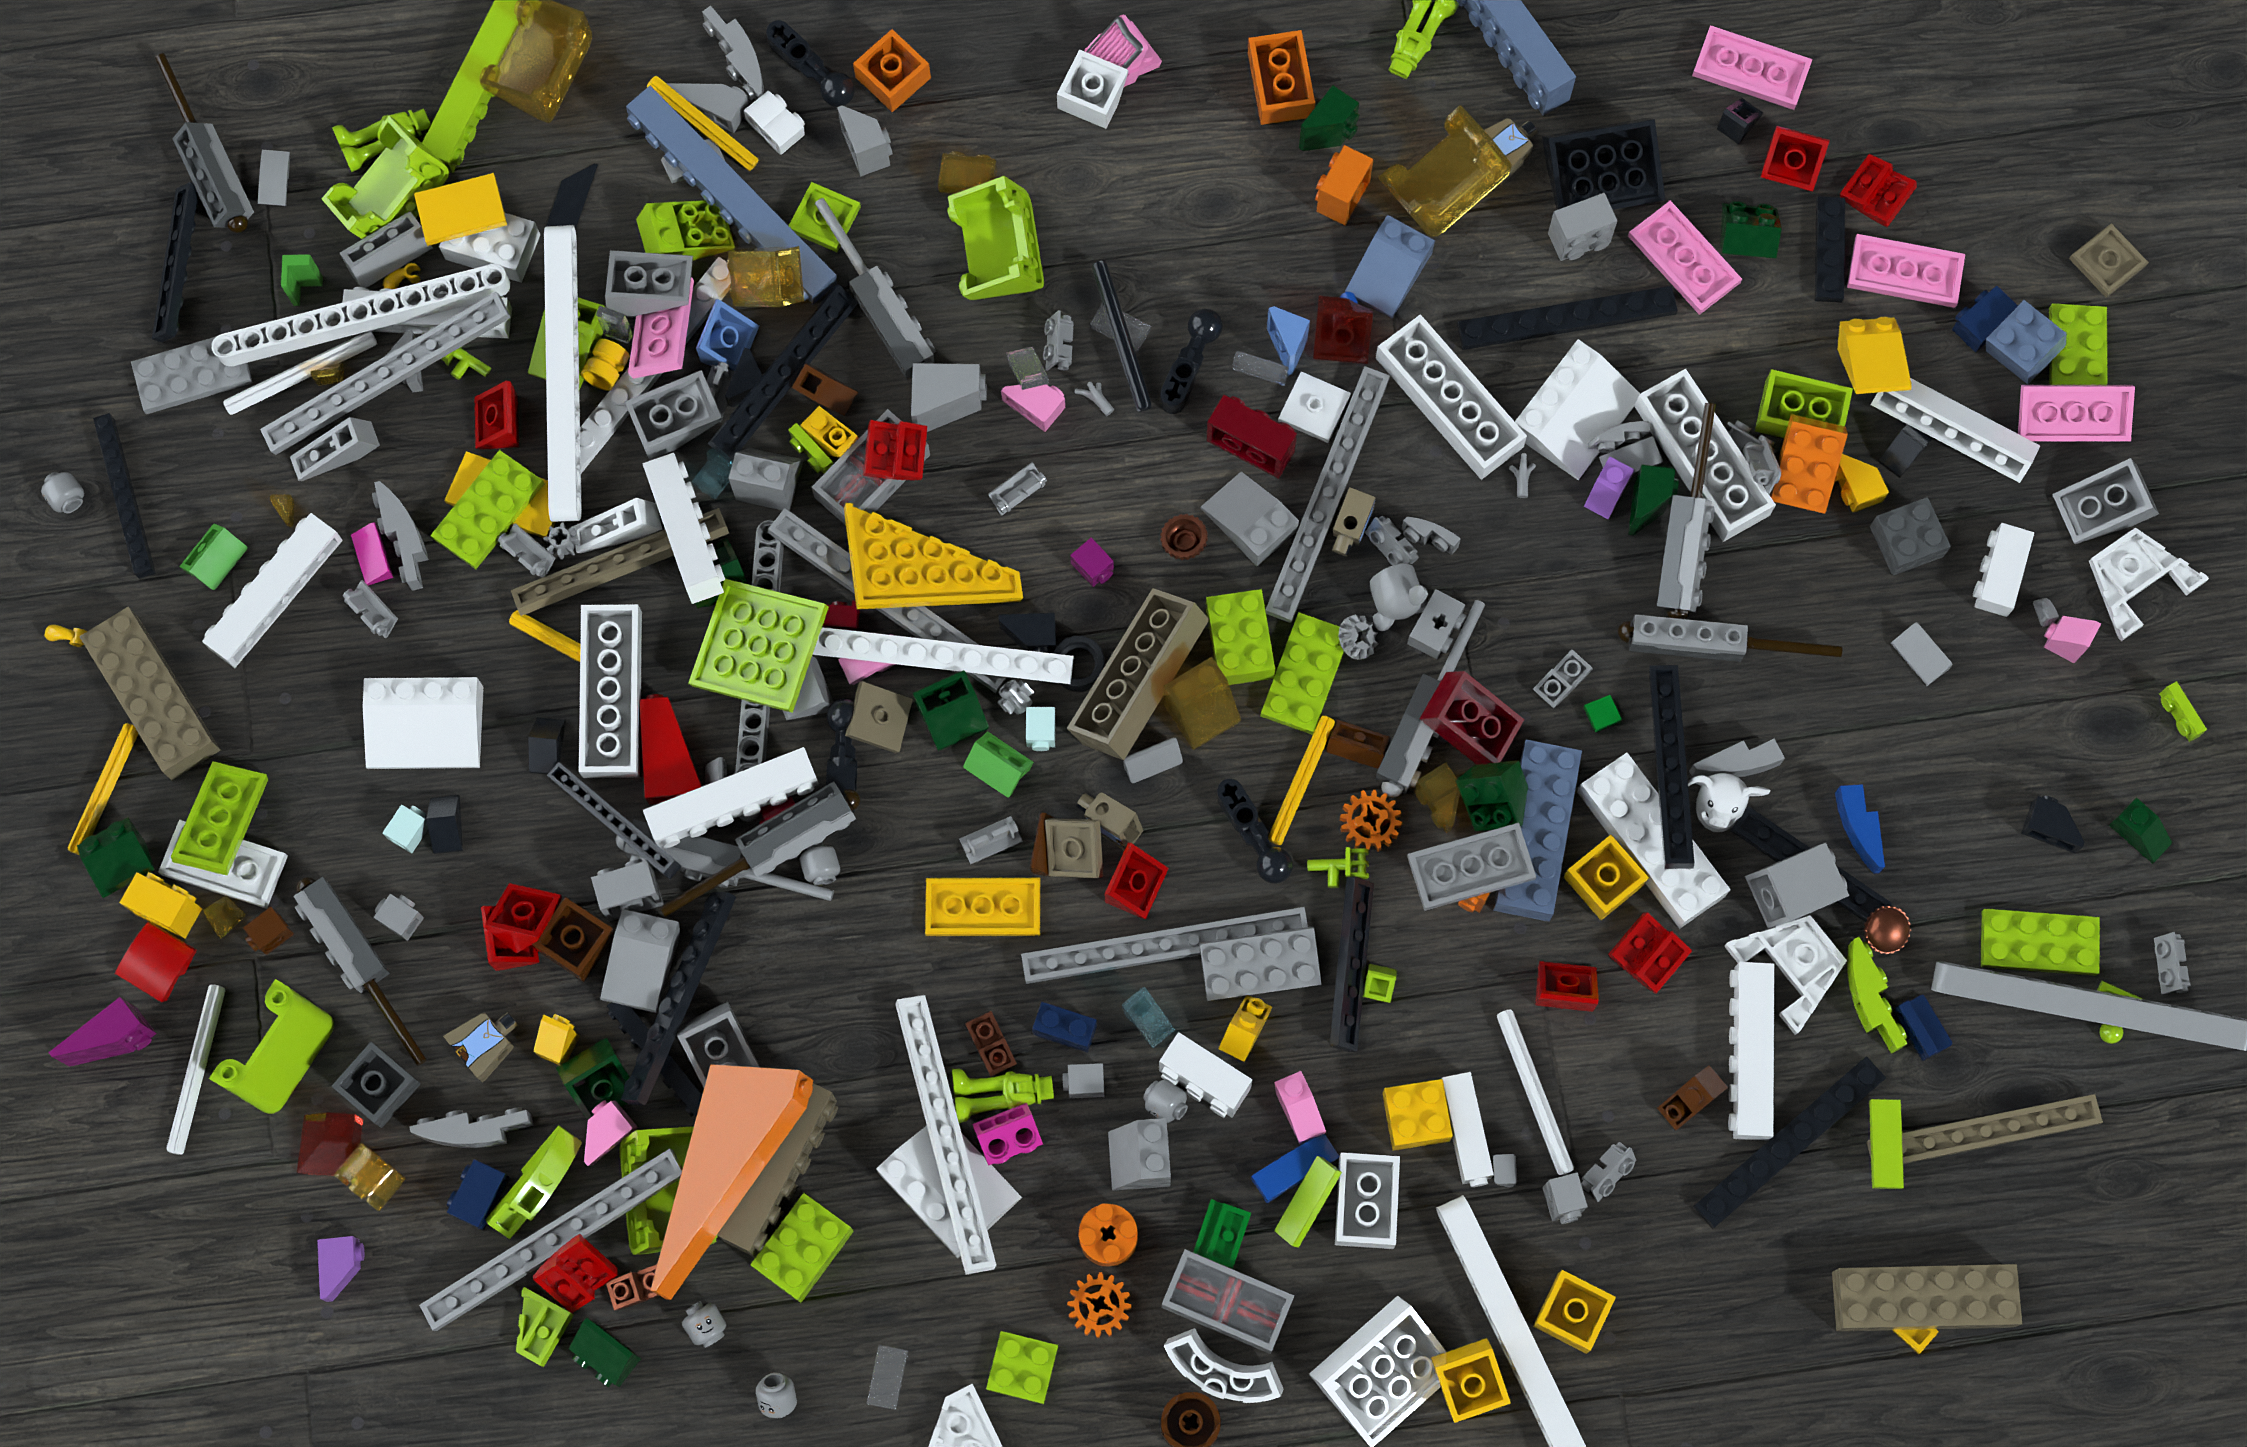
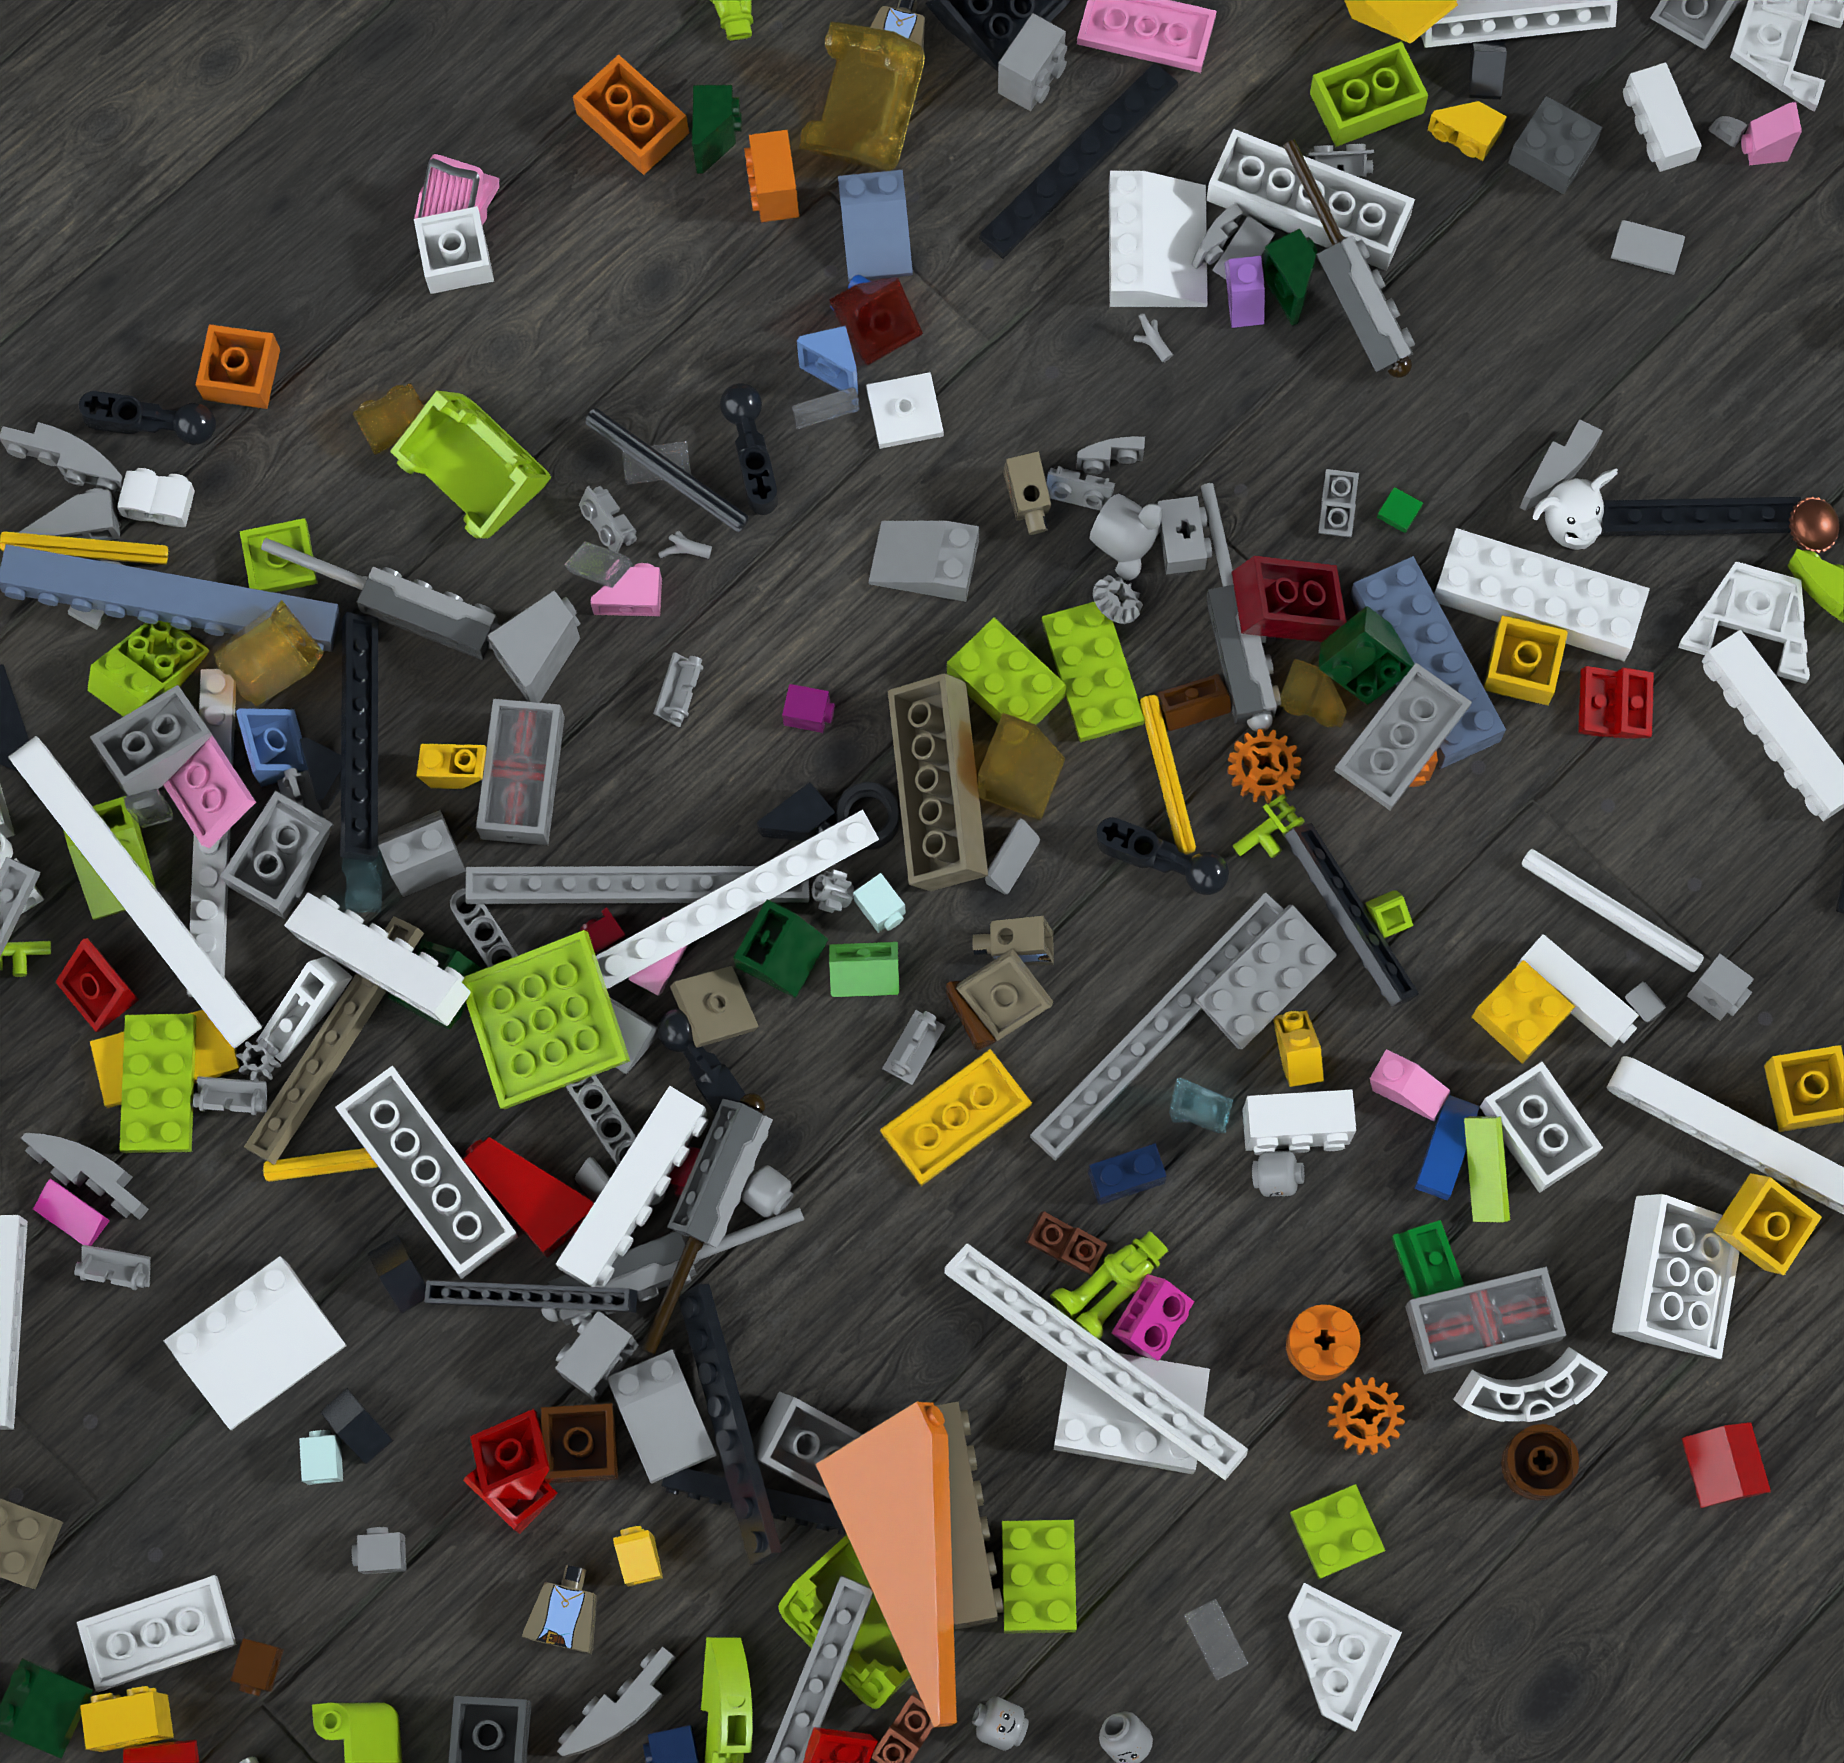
camera: 35 degrees left, 0 degrees up
lime plate [171,761,268,876] -> none
clear yellow slope [204,896,245,939] -> none
piece [293,877,427,1066] -> none
dark green slope [556,1038,630,1121] -> none
yellow wheel [580,339,630,391] -> none
bright pink slope [584,1100,638,1166] -> none
lime plate [788,423,833,474] -> none
reddish brown slope [792,364,859,416] -> none
light grey slope [837,106,893,177] -> none
yellow wing [844,503,1023,609] -> none
red slope [863,420,928,480] -> none
light grey brick [1063,1063,1104,1098] -> none
red slope [1105,843,1169,919] -> none
light grey slope [1108,1118,1171,1191] -> none
copper hat [1160,514,1208,560] -> none
dark red brick [1207,395,1297,479] -> none
light grey plate [1265,366,1390,623] -> none
white brick [1376,314,1527,480] -> none
red slope [1535,961,1599,1012] -> none
light grey hinge [1581,1142,1636,1202] -> none
light grey piece [1618,615,1843,662] -> none
black plate [1649,665,1695,869] -> none
reddish brown slope [1657,1065,1728,1130] -> none
light grey hinge [1743,438,1781,494] -> none
light grey slope [1745,843,1849,929] -> none
orange brick [1769,414,1848,514] -> none
blue slope [1835,784,1885,874] -> none

